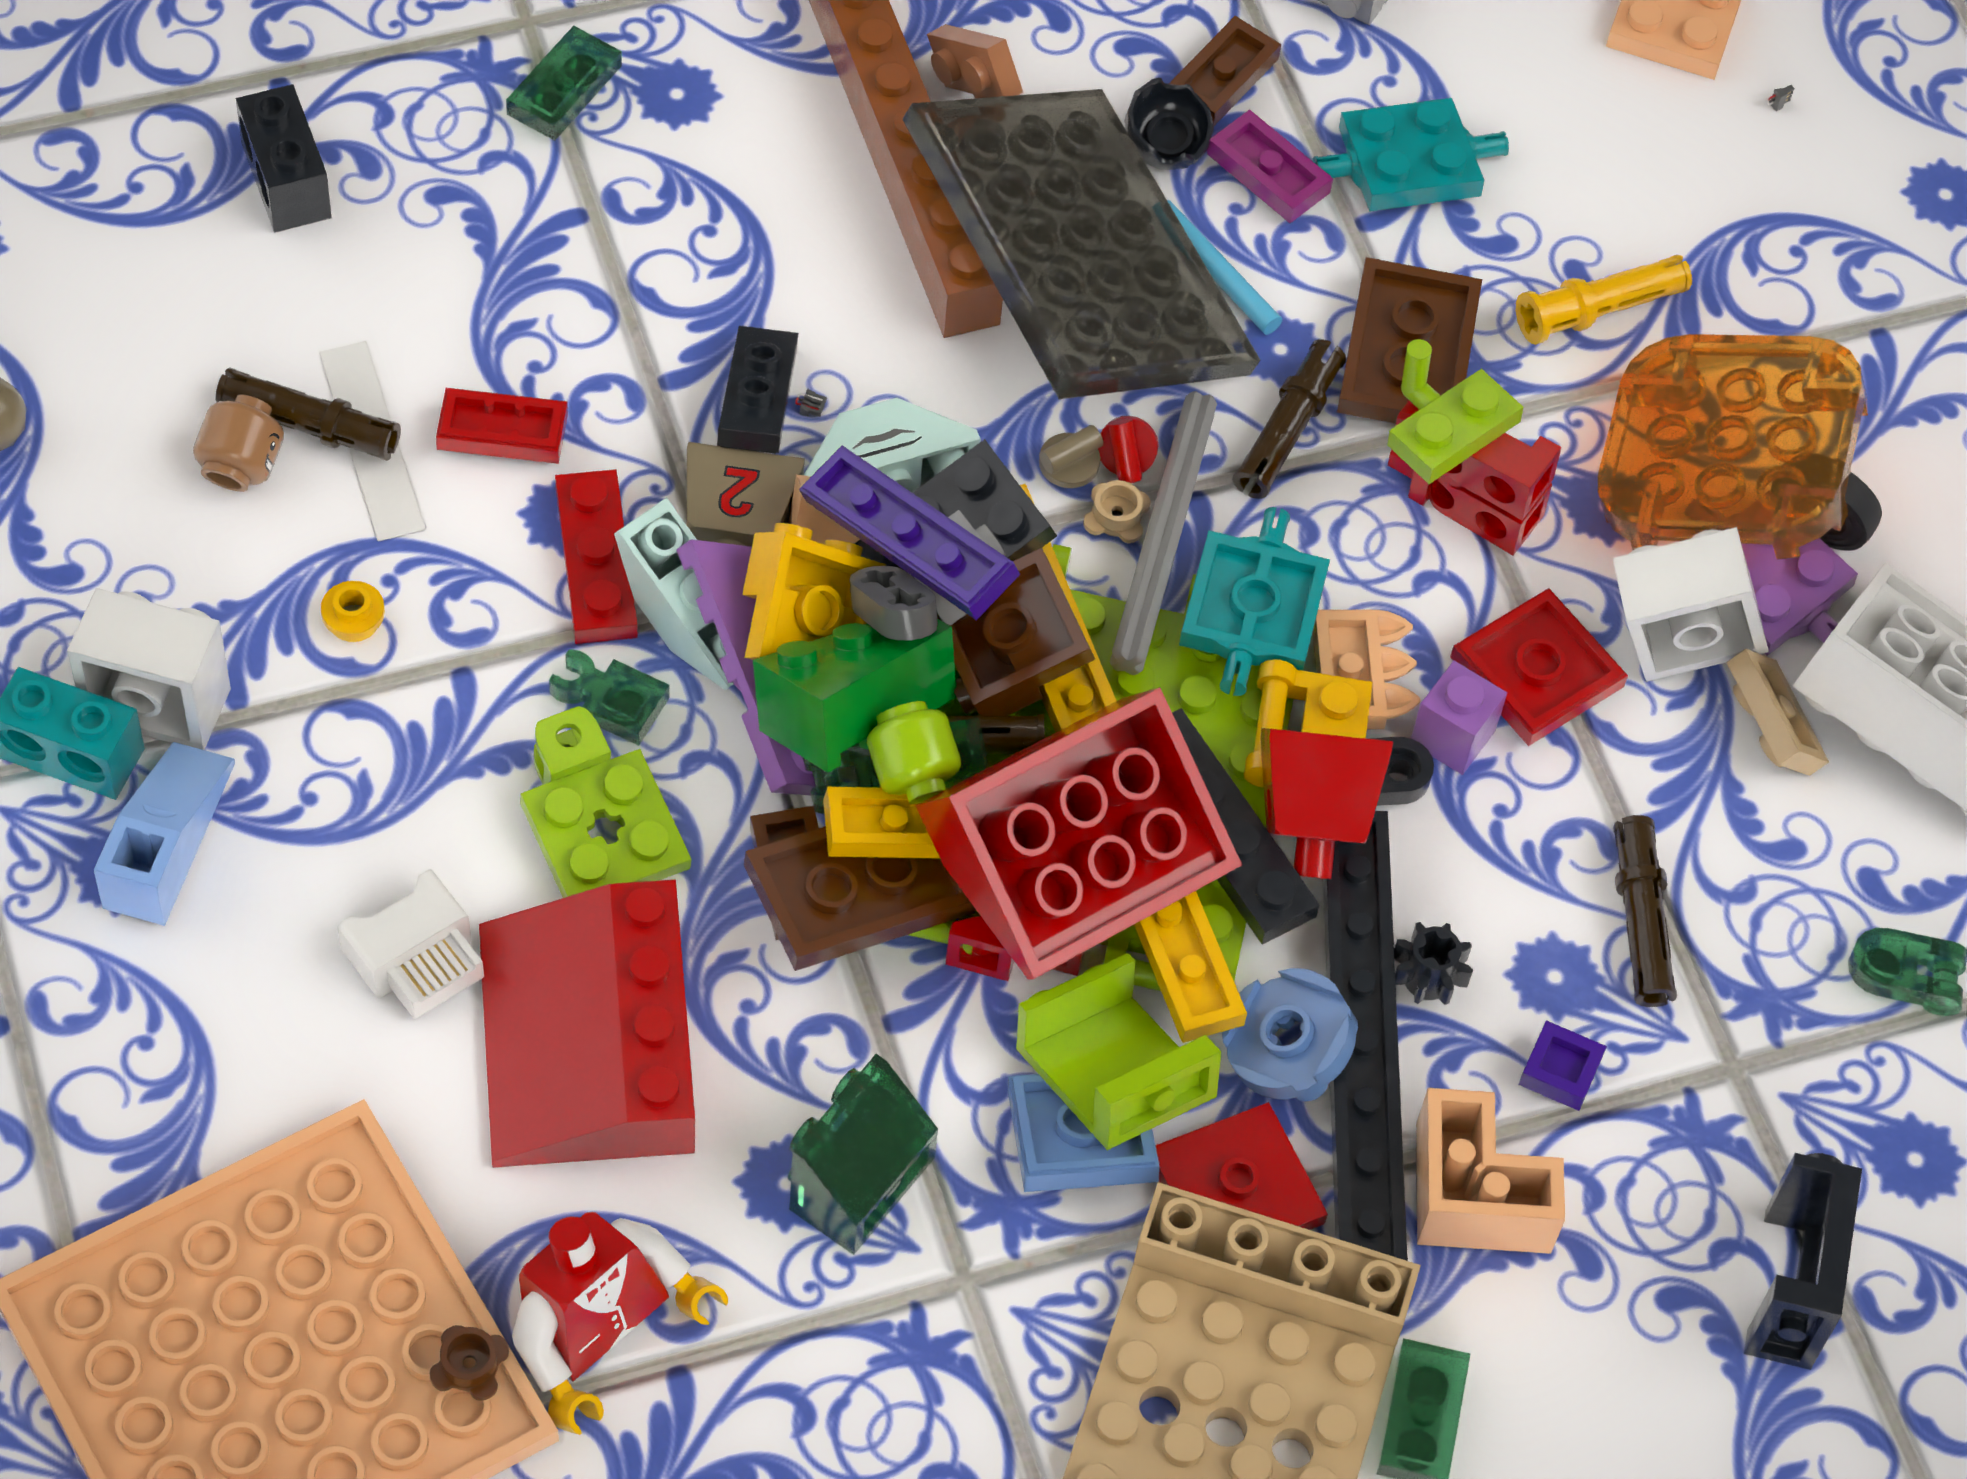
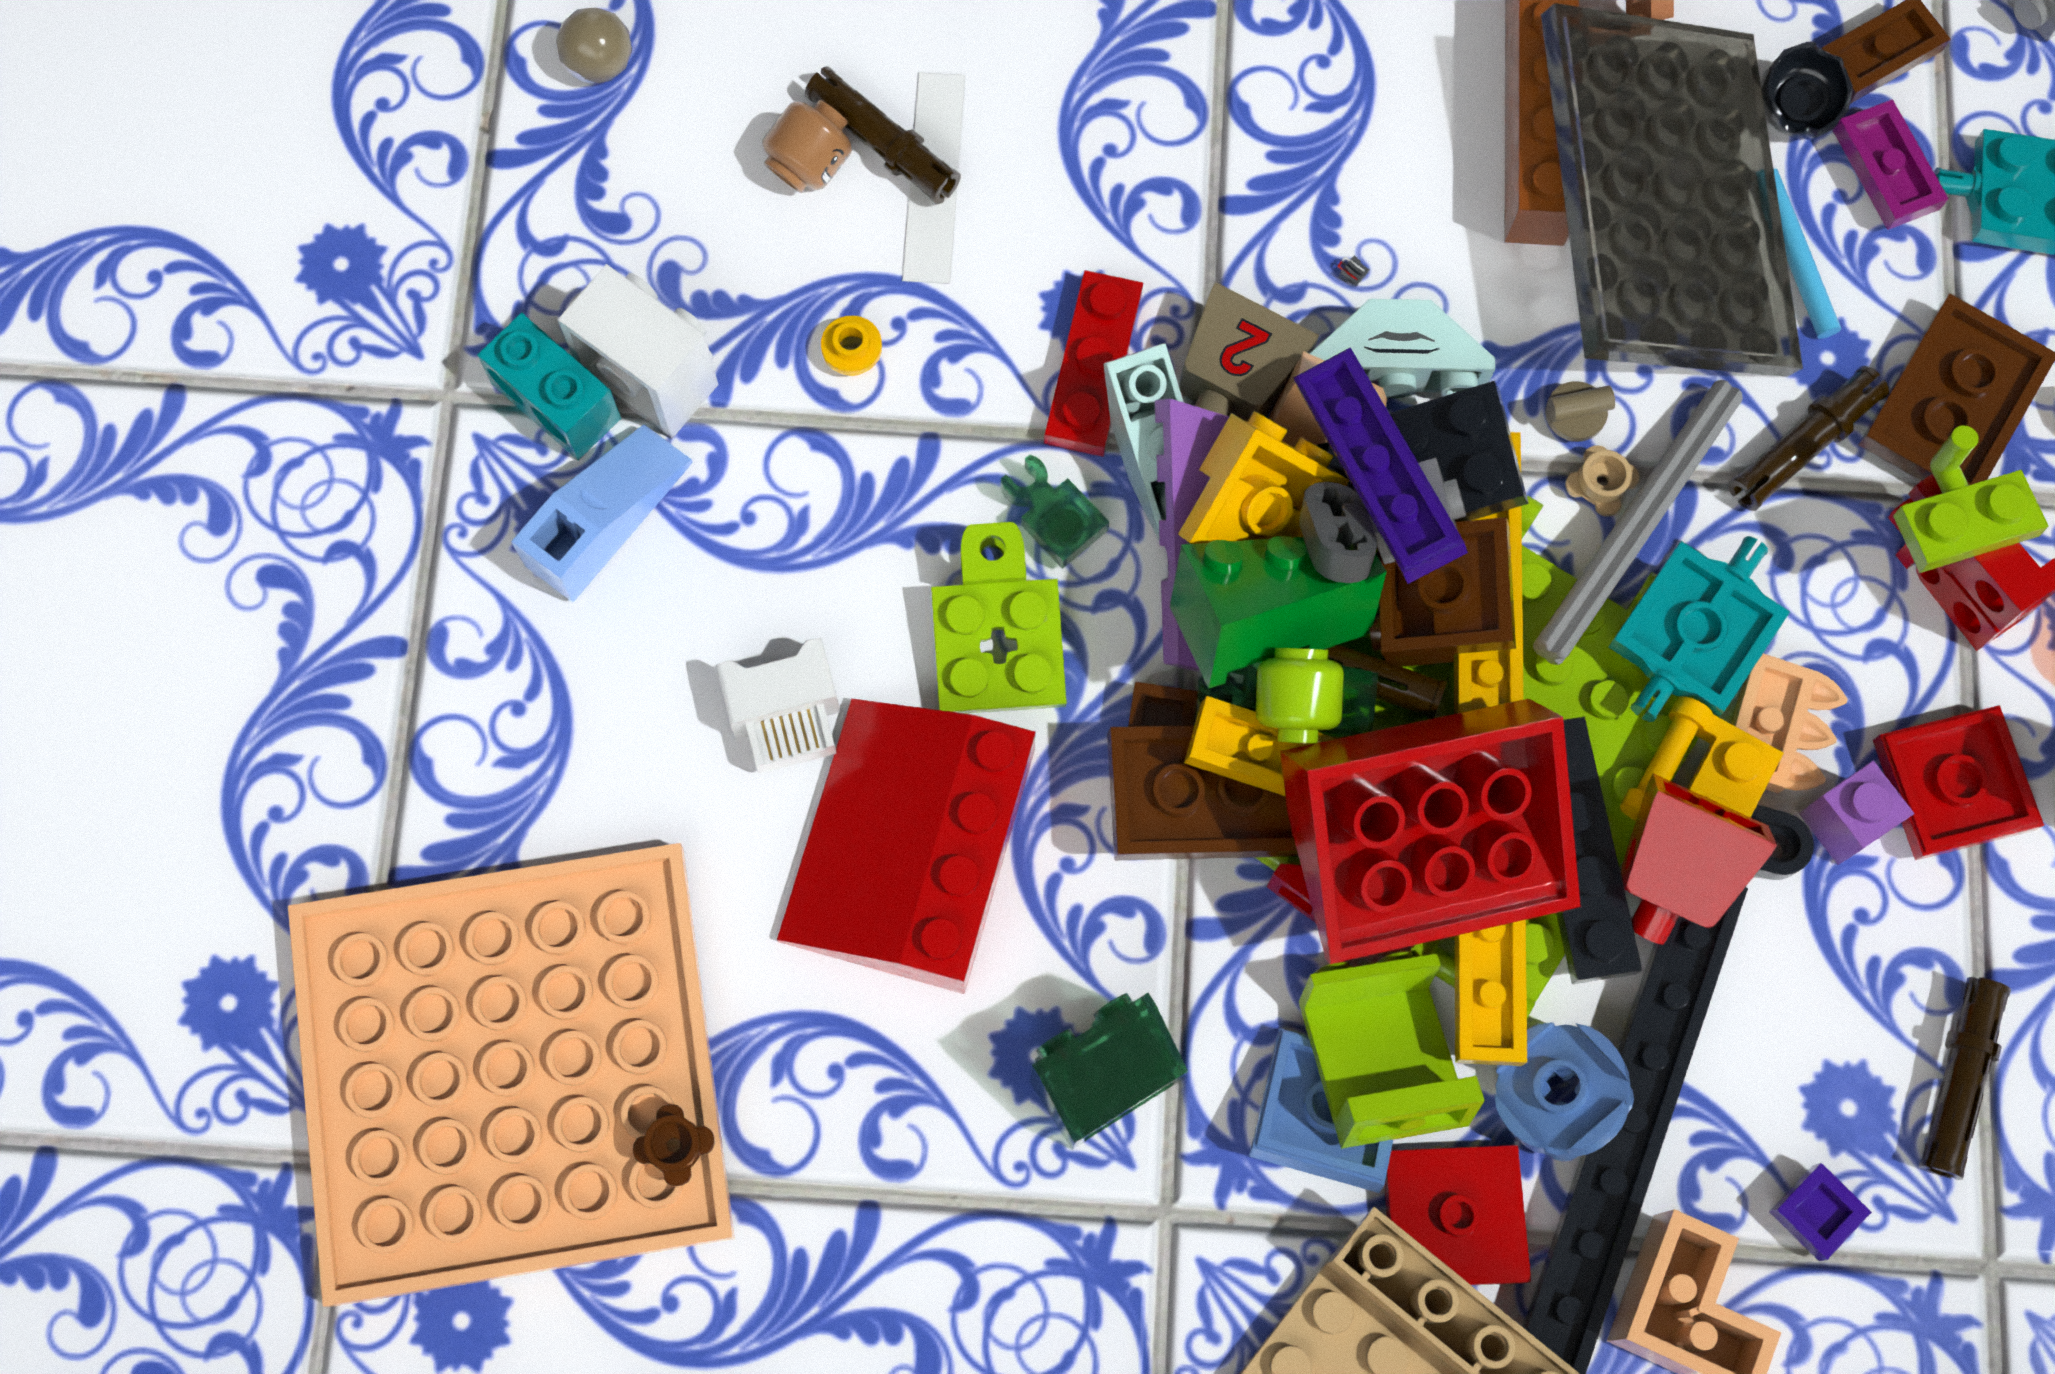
camera: 25 degrees right, 15 degrees up
red plate [436,387,568,464] -> none
torso [512,1212,728,1435] -> none
black plate [717,326,799,454] -> none
red plate [1098,416,1159,483] -> none
black gear [1394,922,1474,1005] -> none

